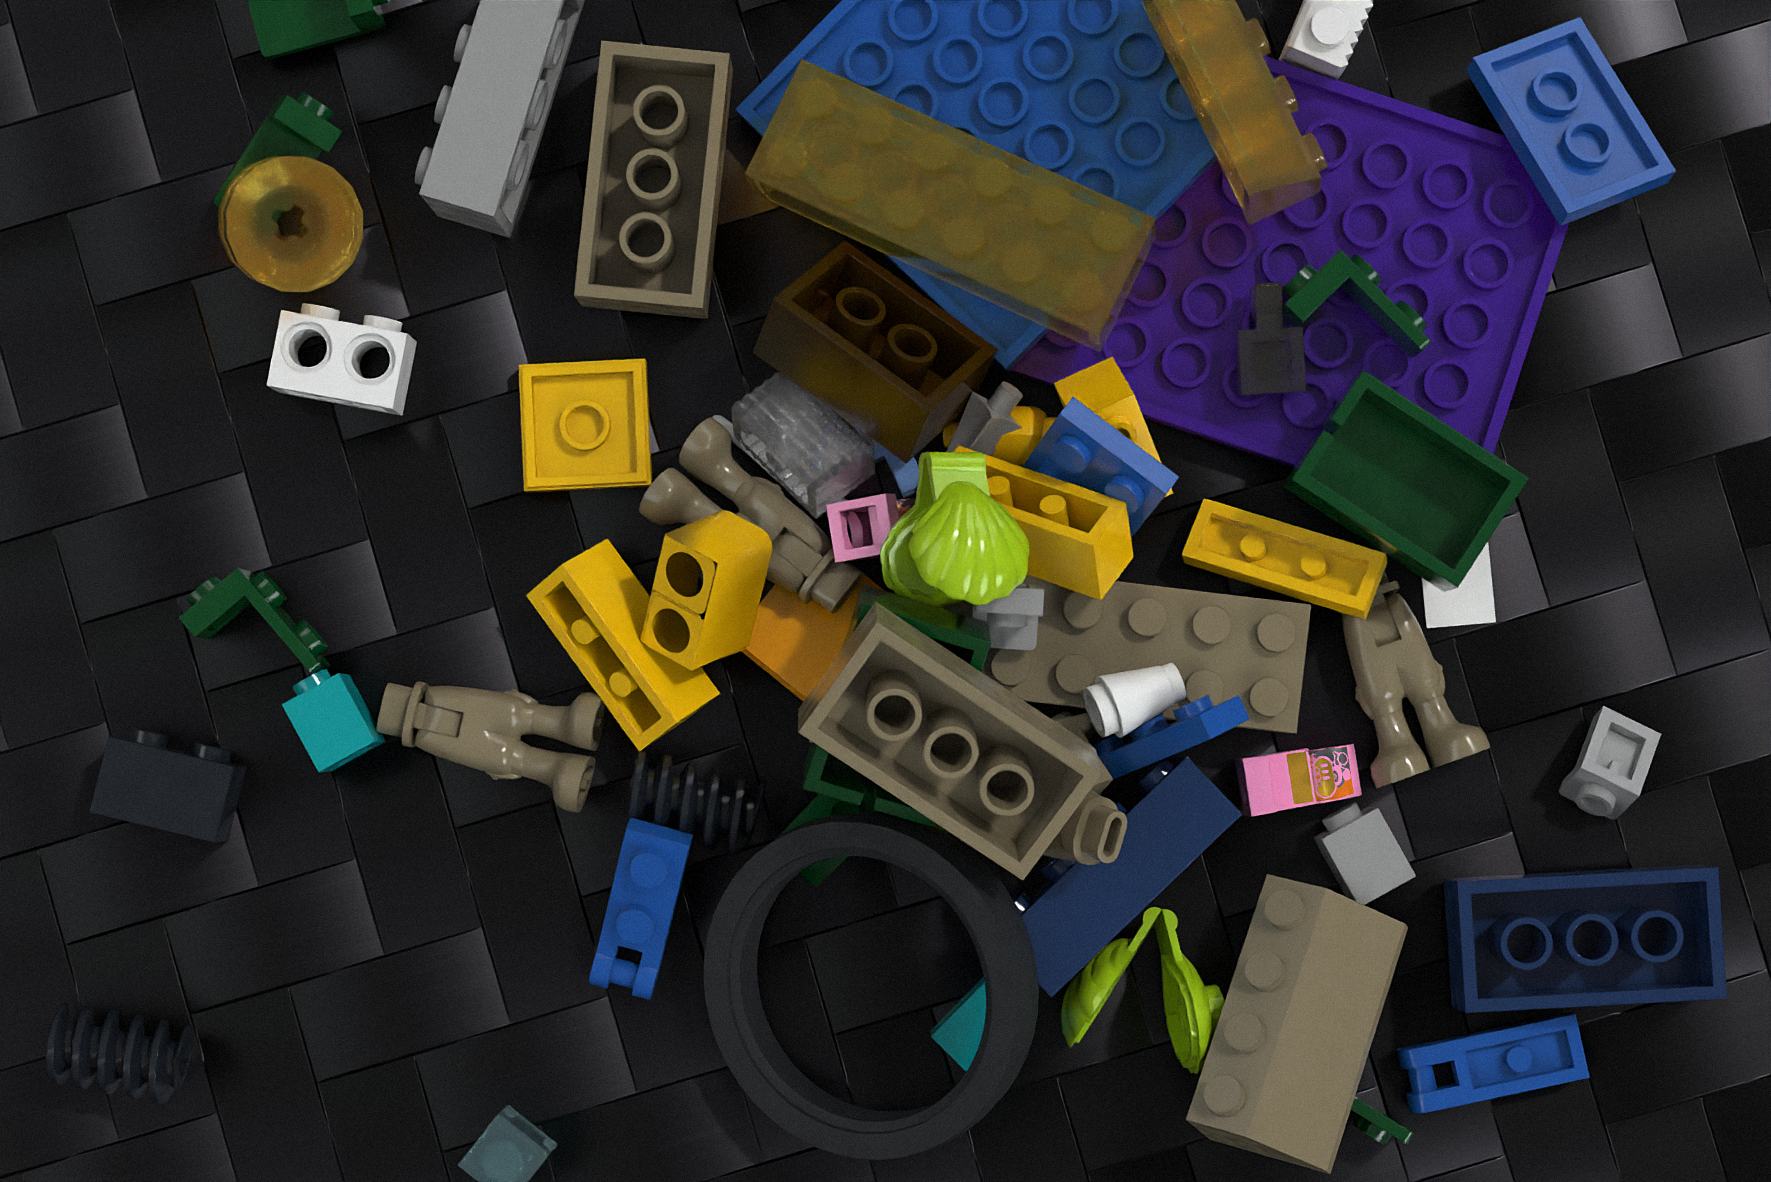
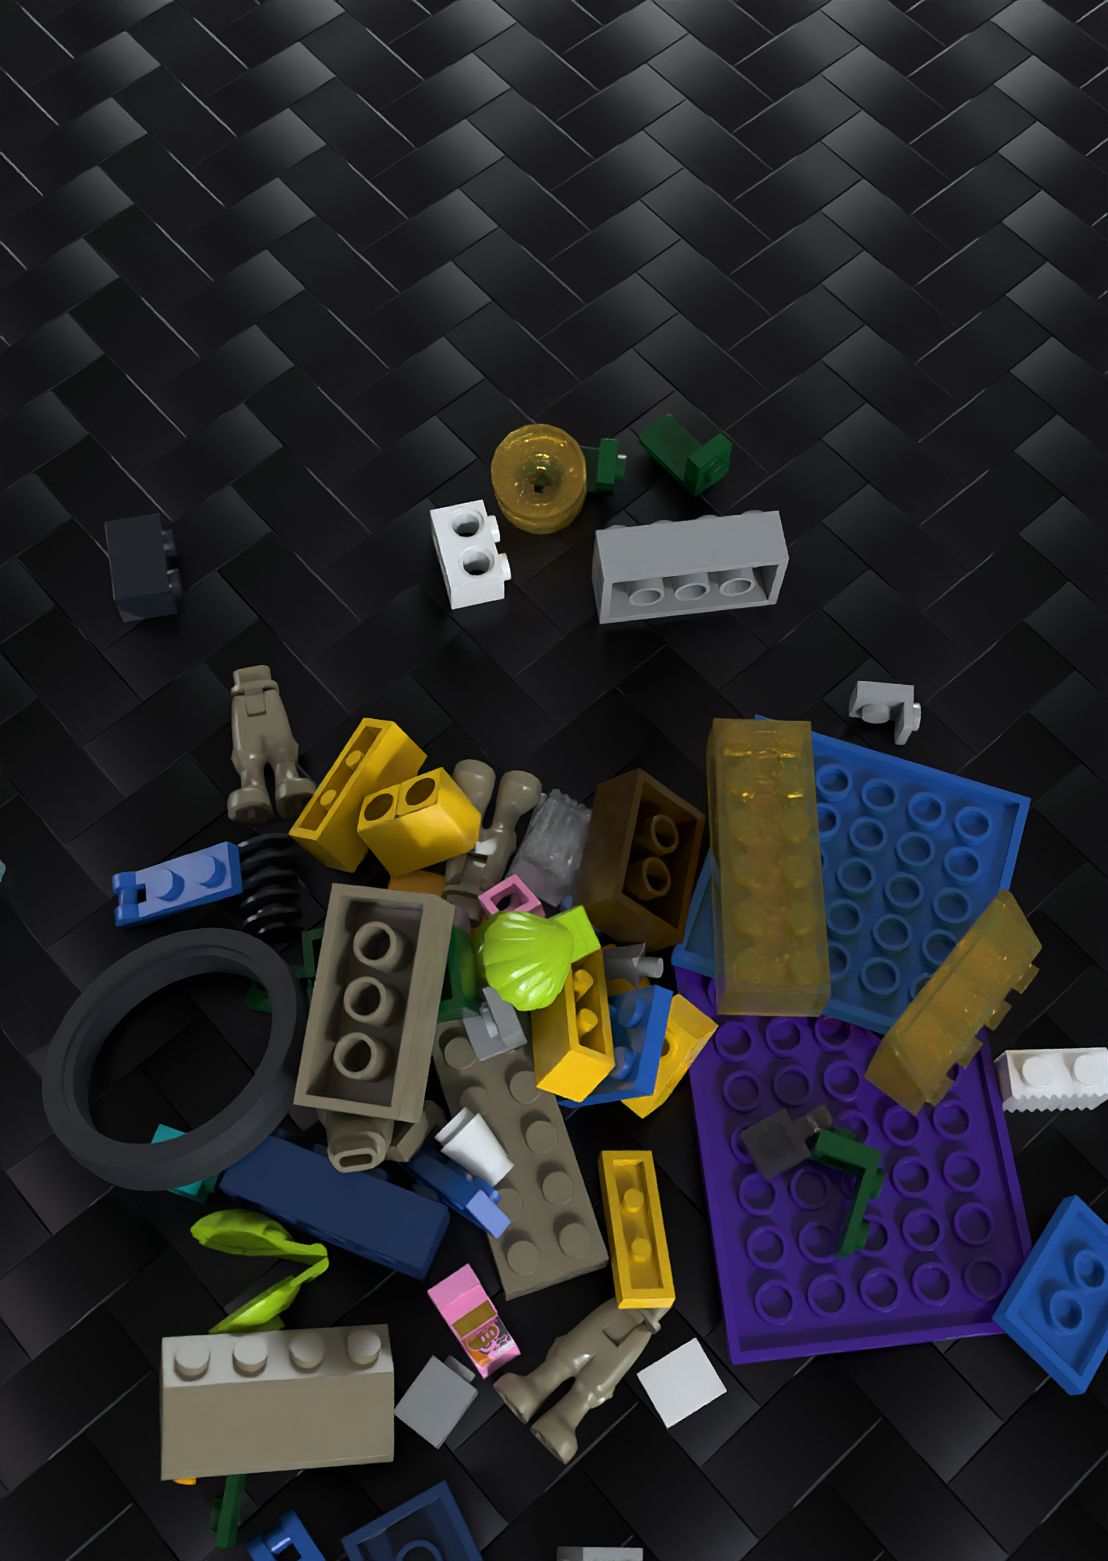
camera: 60 degrees right, 20 degrees down
dark green bracket [179,567,331,674] -> none
teal brick [282,669,385,772] -> none
yellow tile [519,358,652,493] -> none
dark tan brick [574,41,733,319] -> none
dark green piece [1282,370,1529,592] -> none

